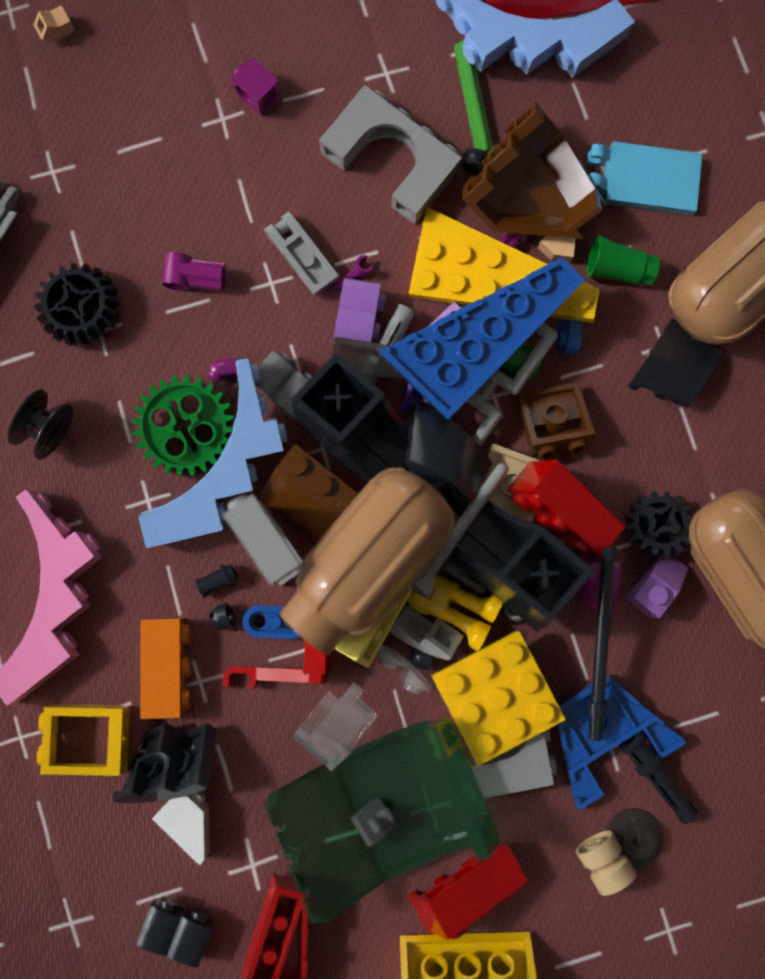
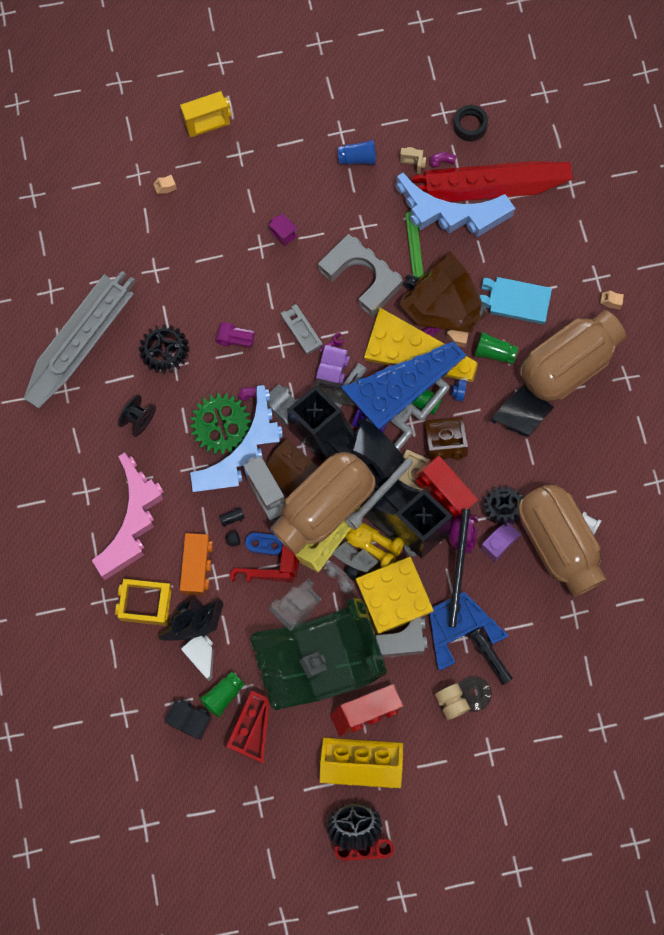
camera: 15 degrees right, 10 degrees down
none -> green plant [199,672,244,718]

